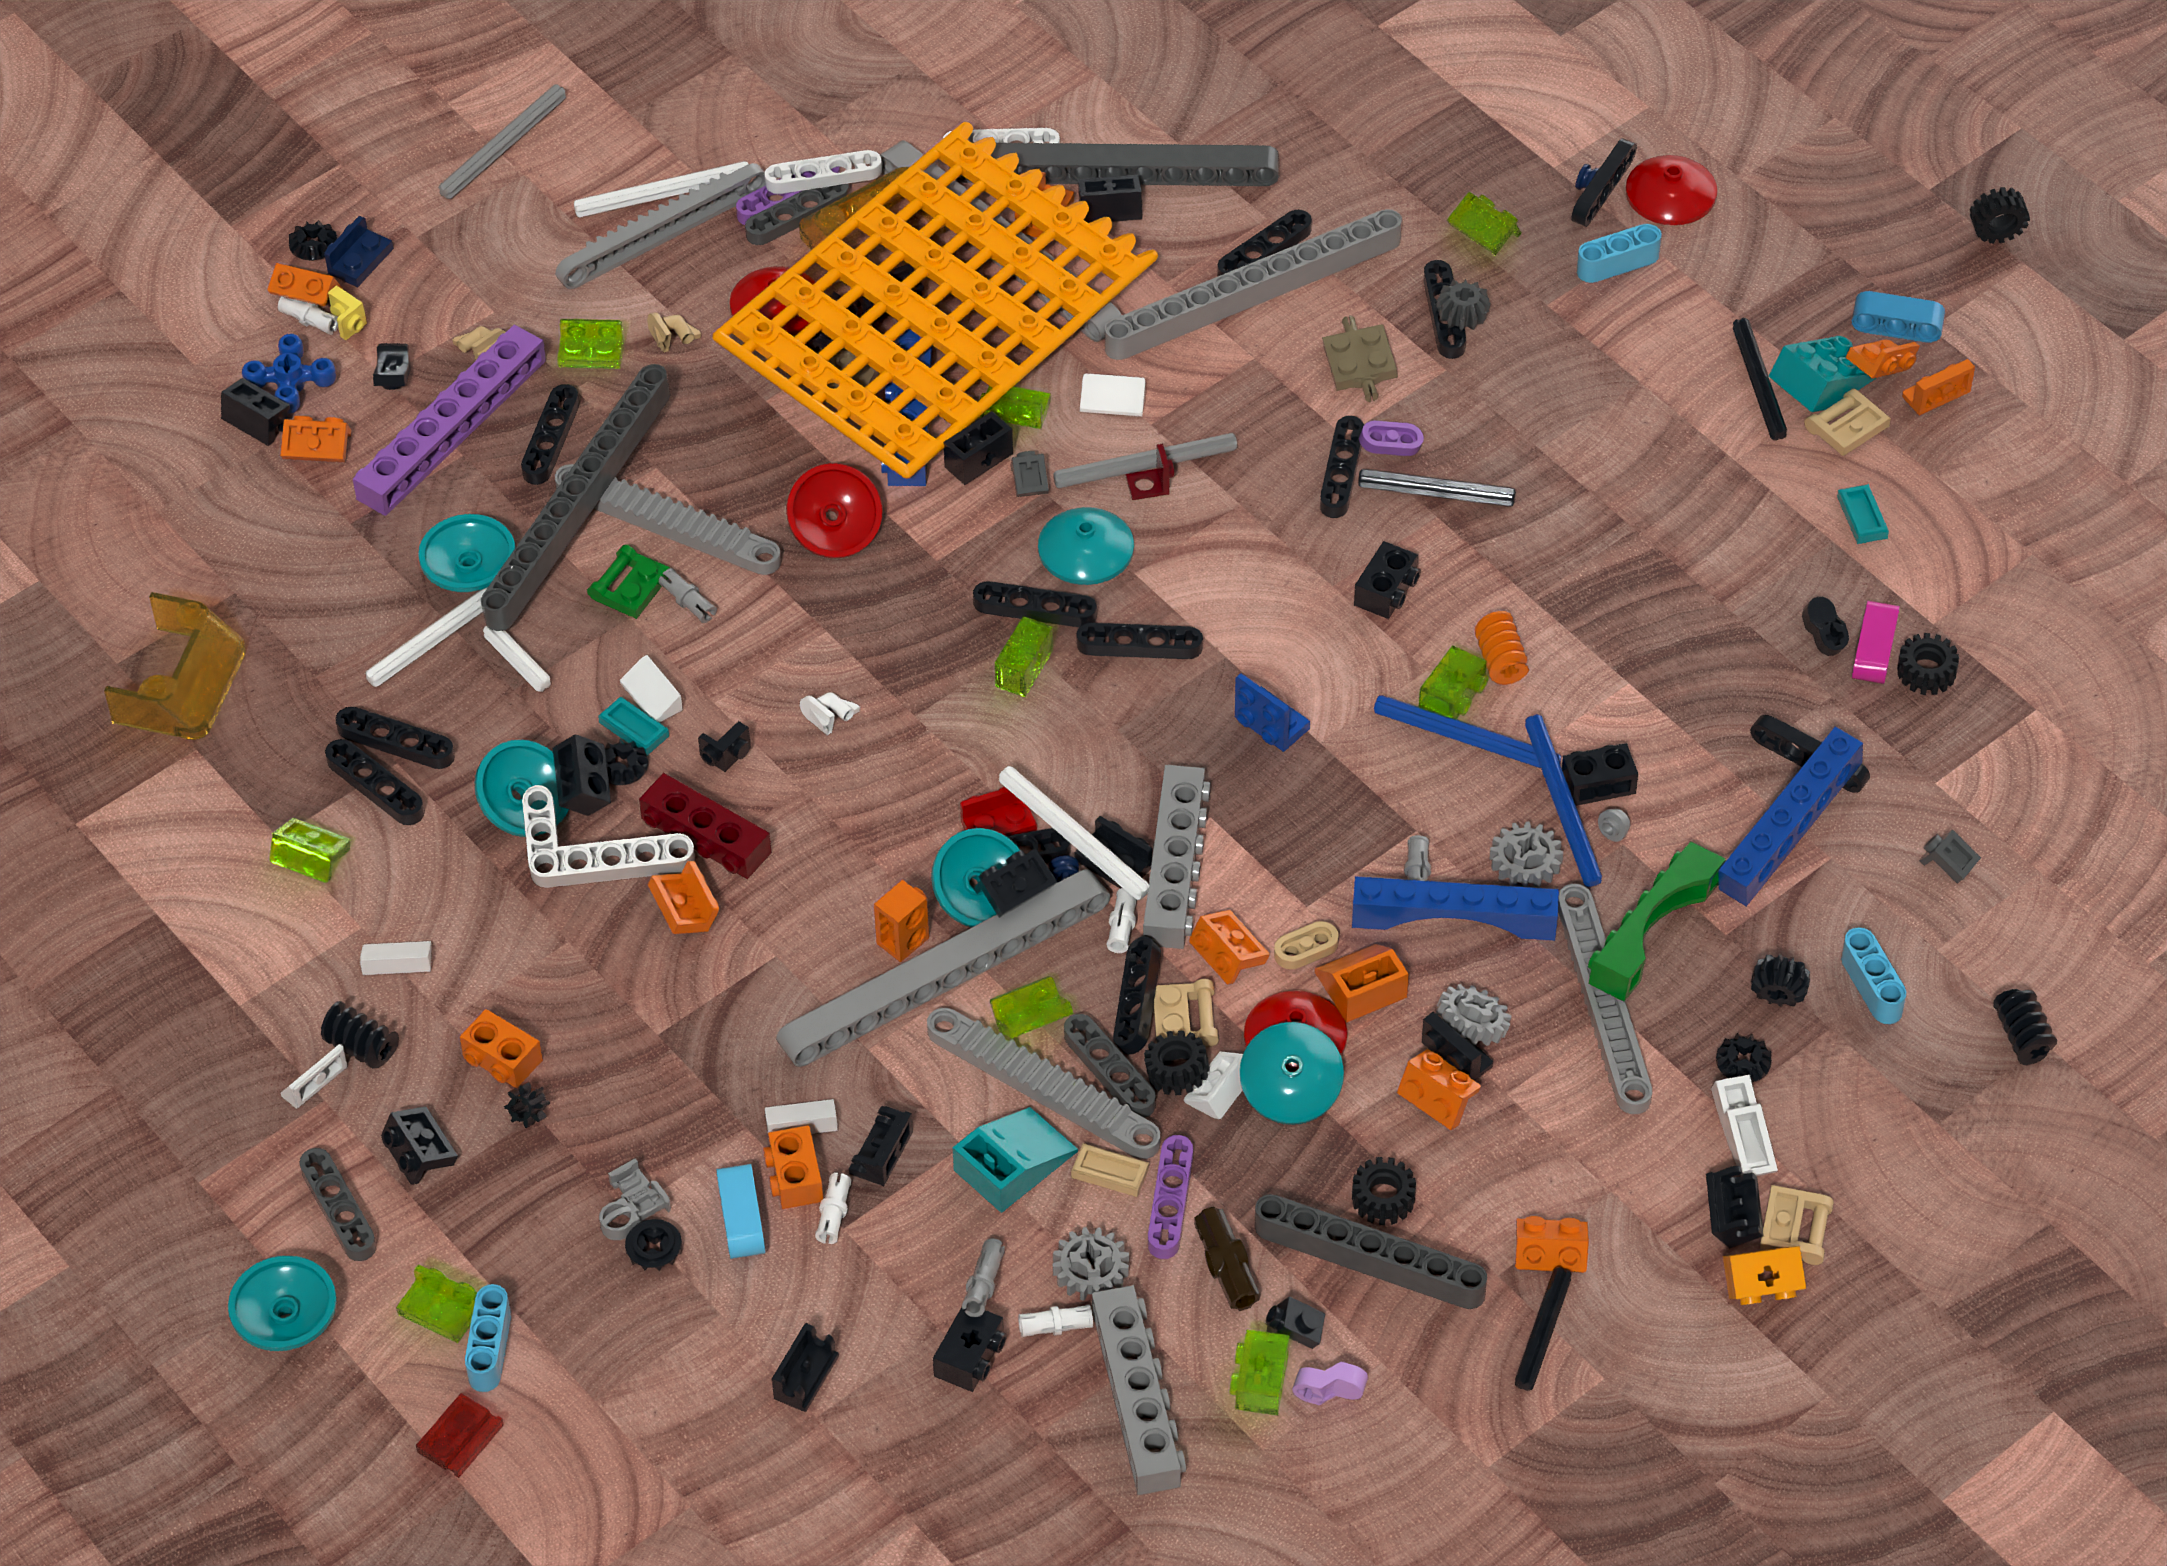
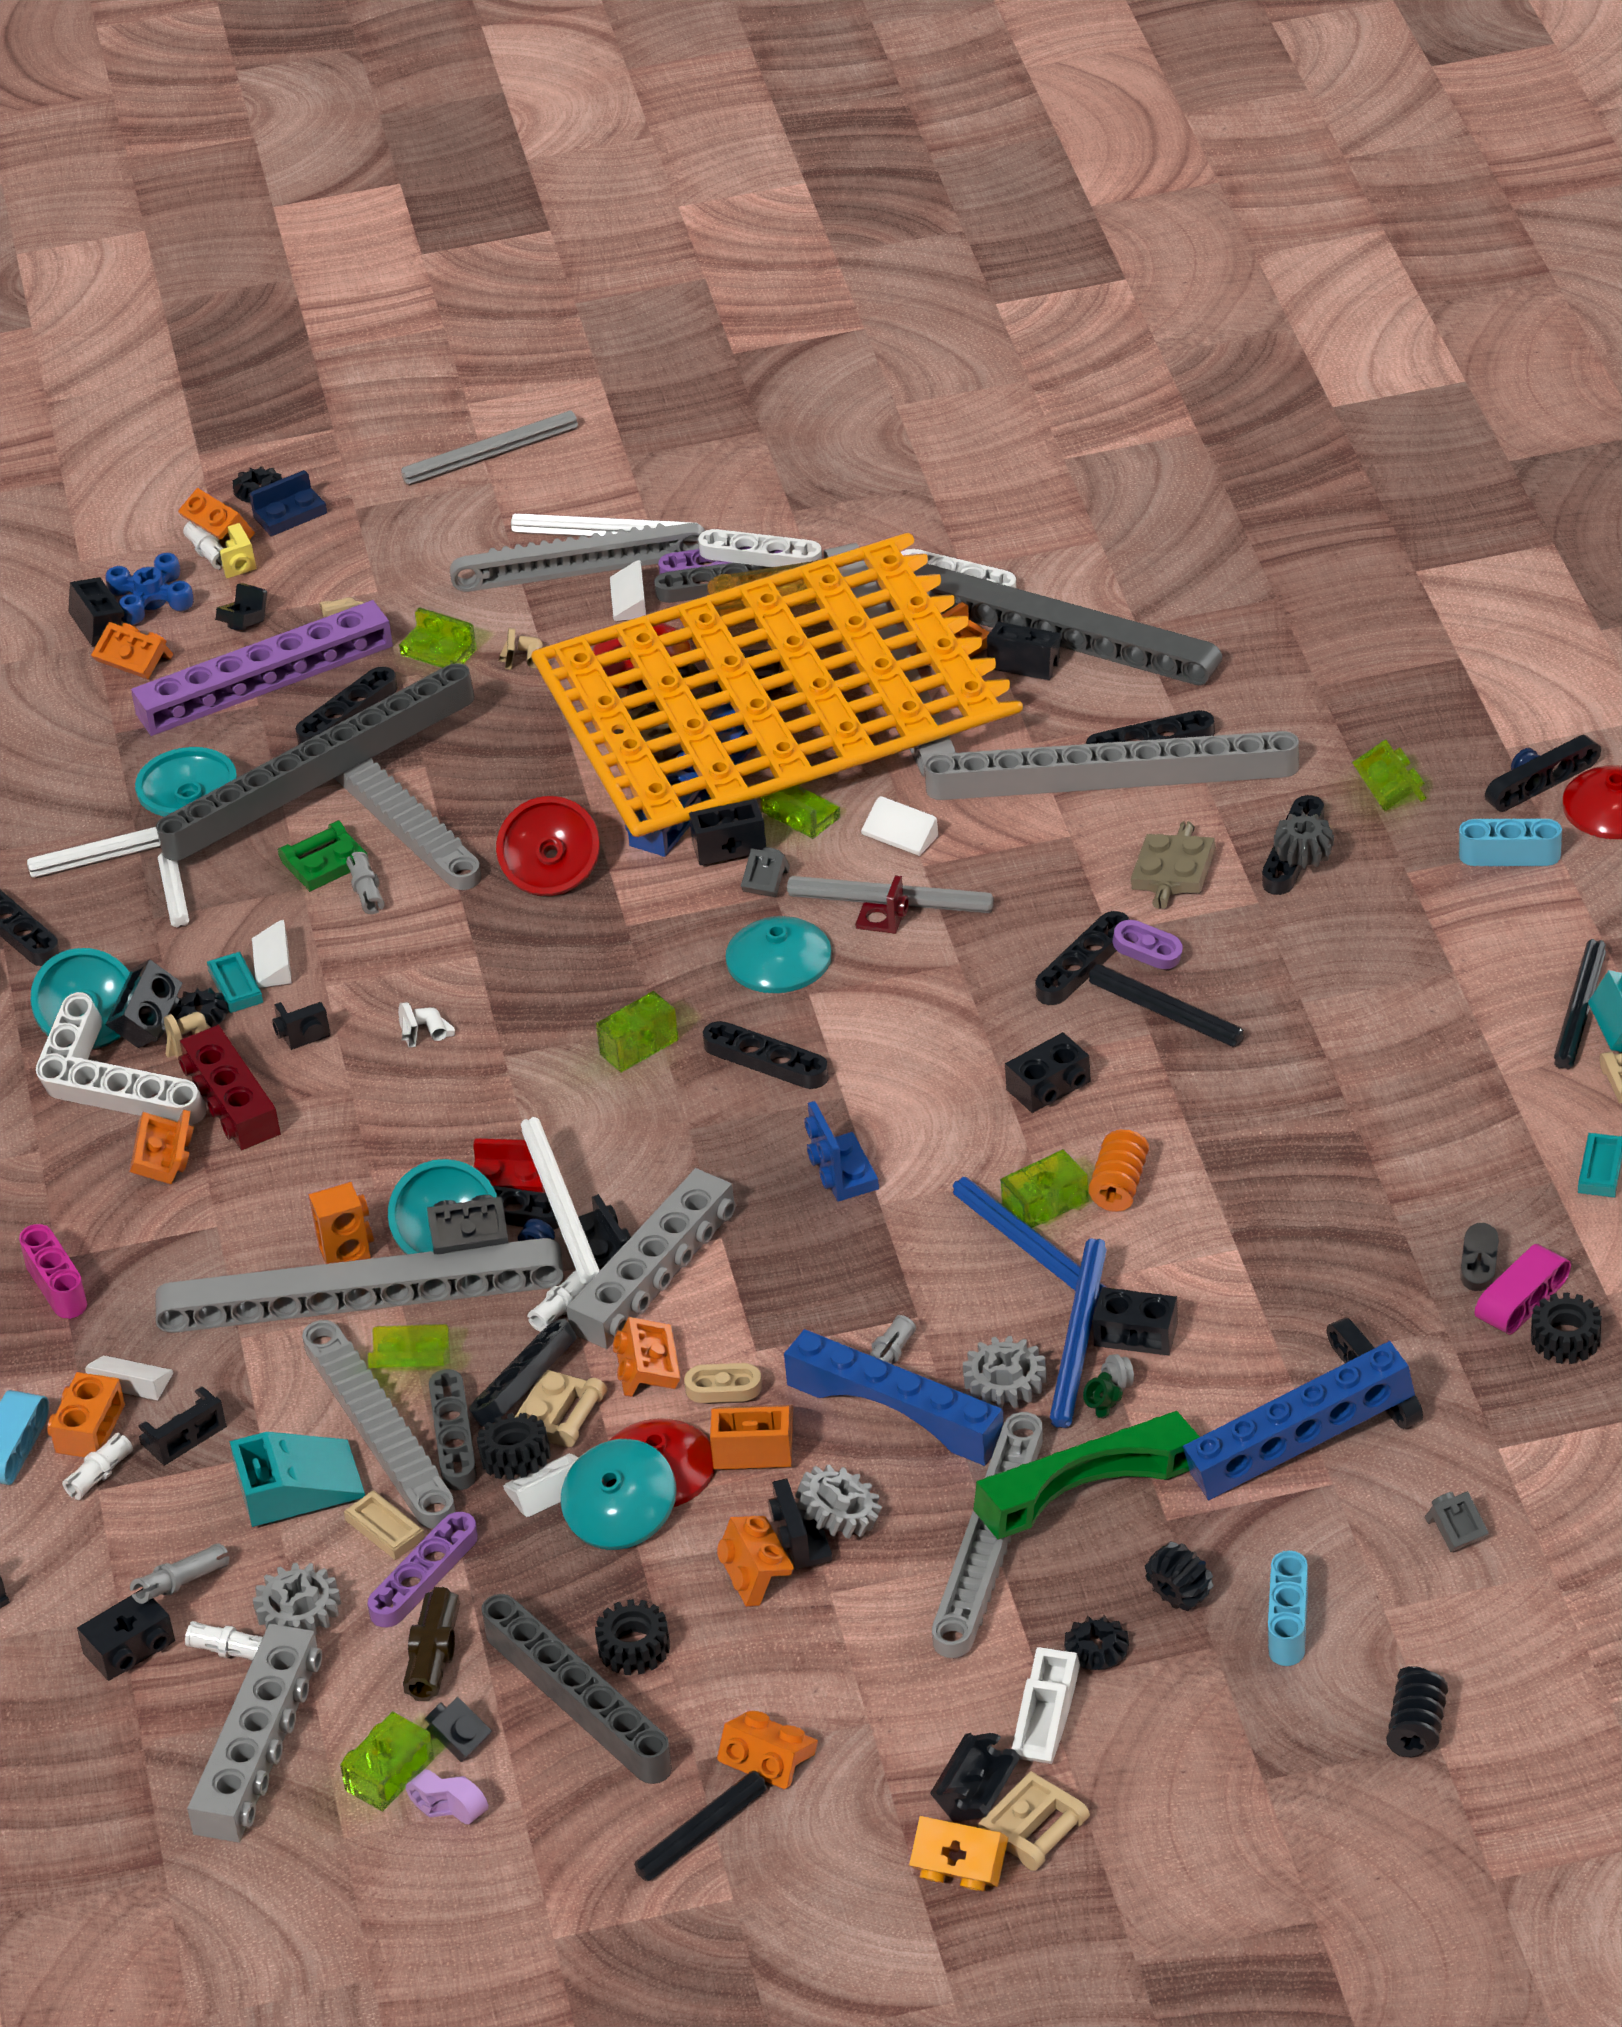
camera: 30 degrees right, 10 degrees down
black beam [973,581,1097,628] -> none
none -> dark pink beam [19,1224,87,1319]
none -> tan piece [164,1012,211,1058]
none -> white slope [610,560,646,621]
none -> dark green plate [1083,1372,1123,1419]

